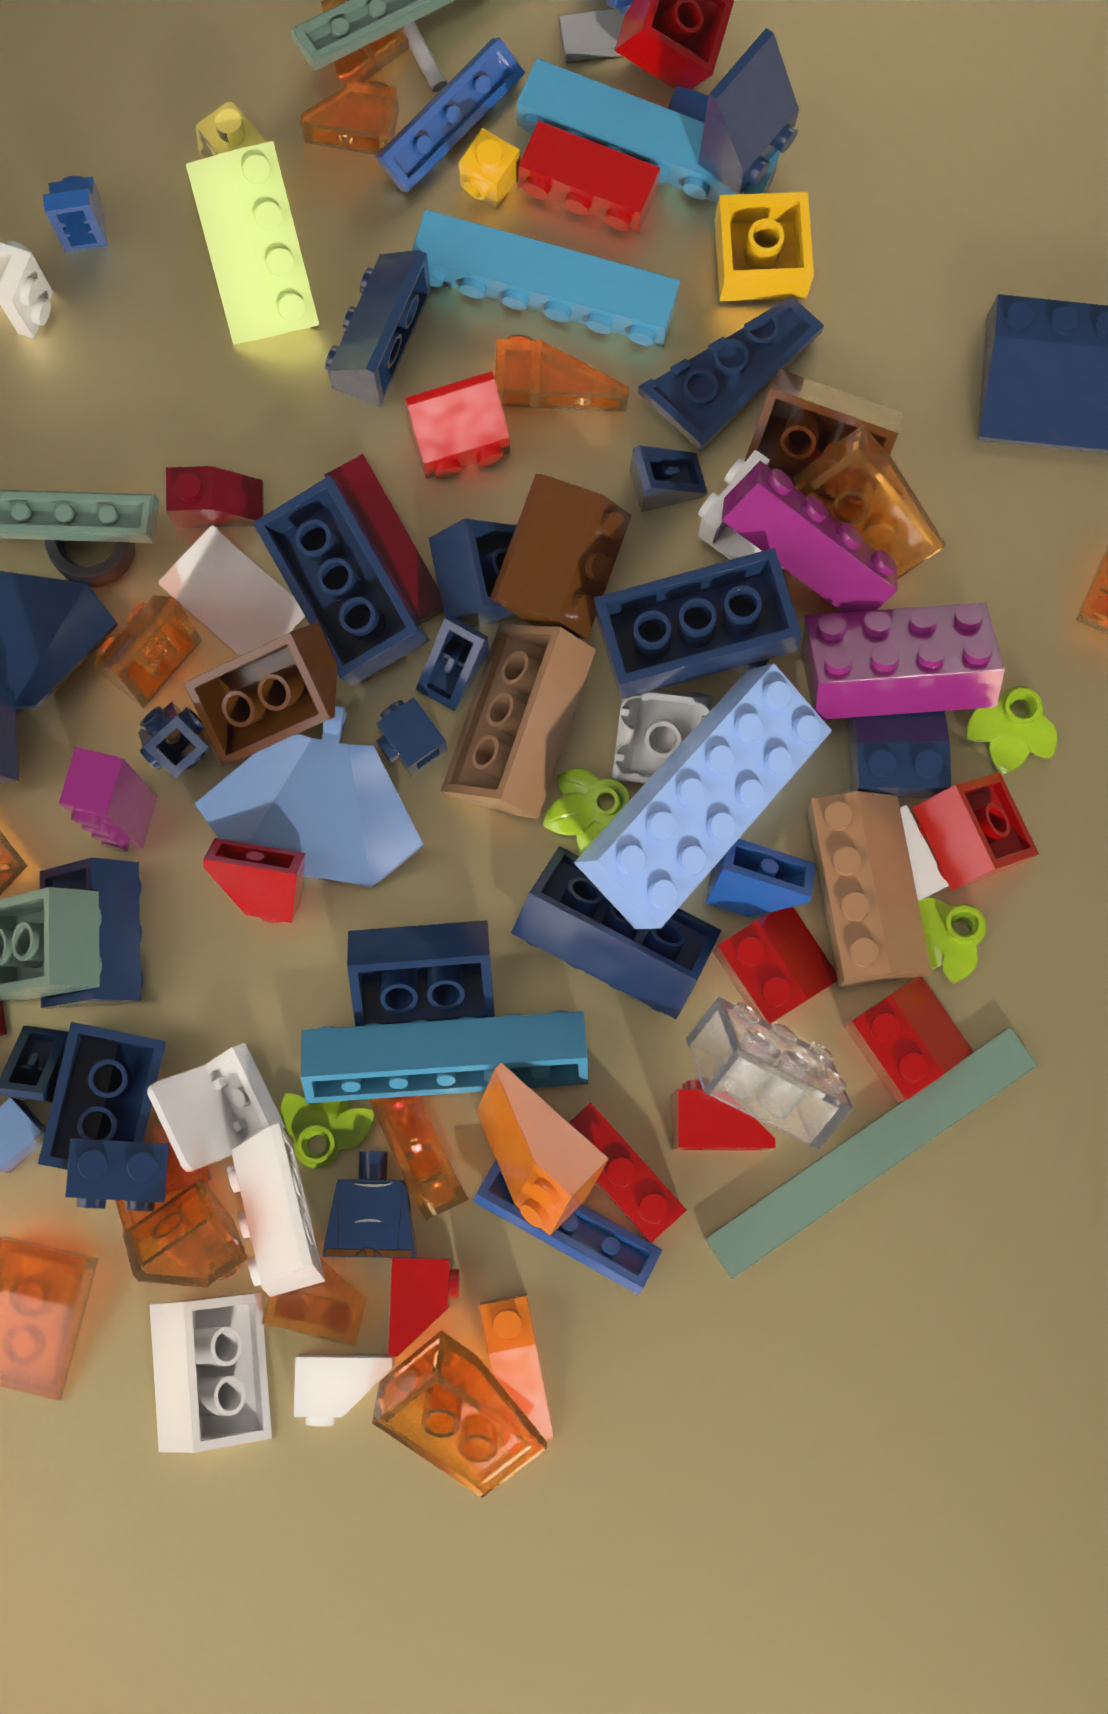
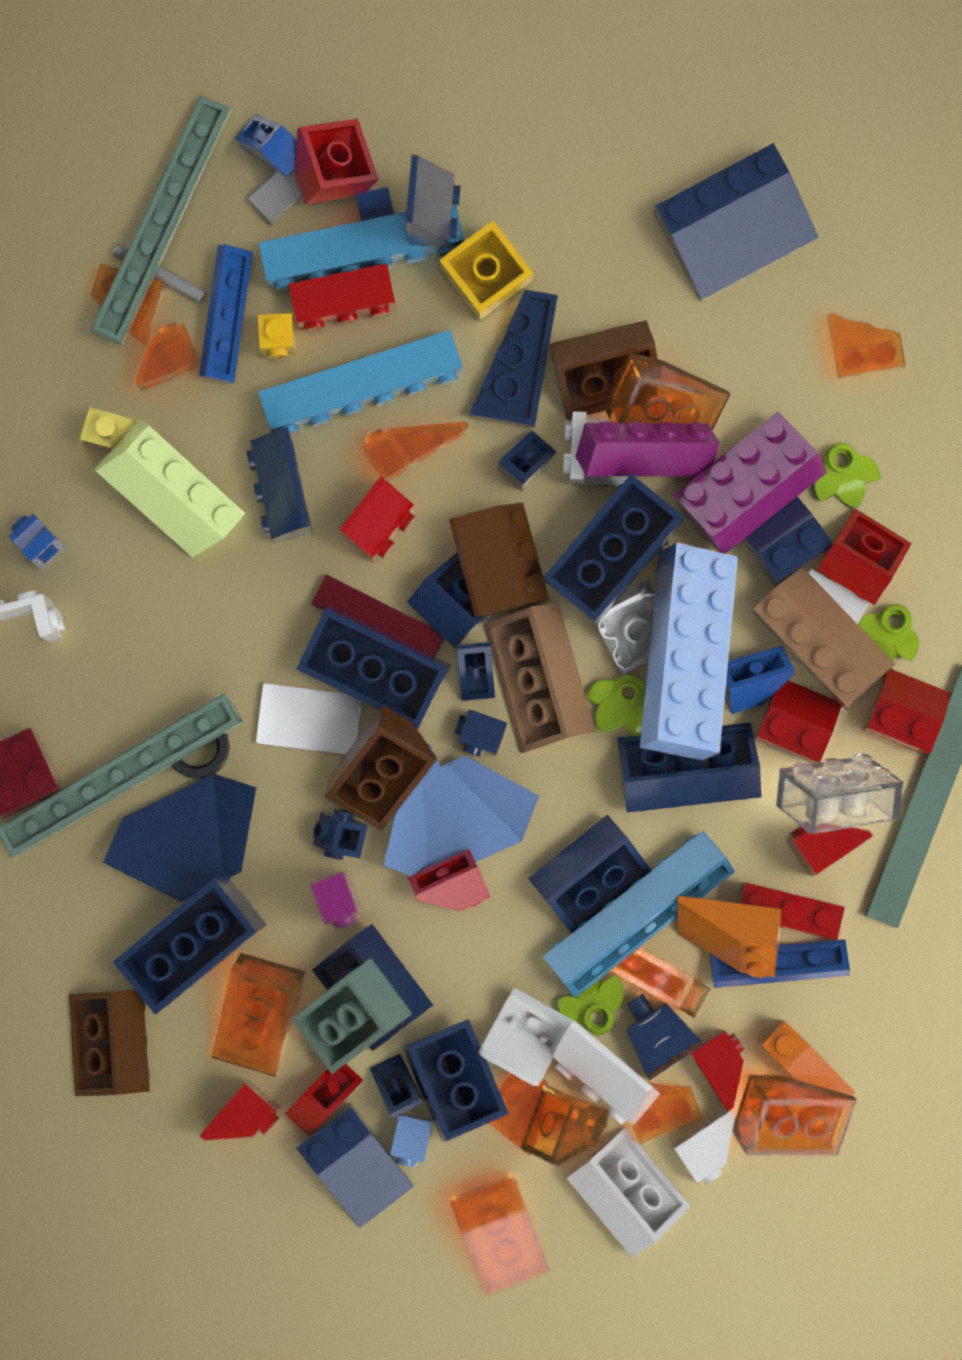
camera: 25 degrees left, 5 degrees up
dark blue bracket [65,1138,169,1211] -> none
clear orange slope [94,595,202,709] -> none
dark red slope [166,466,264,528] -> none

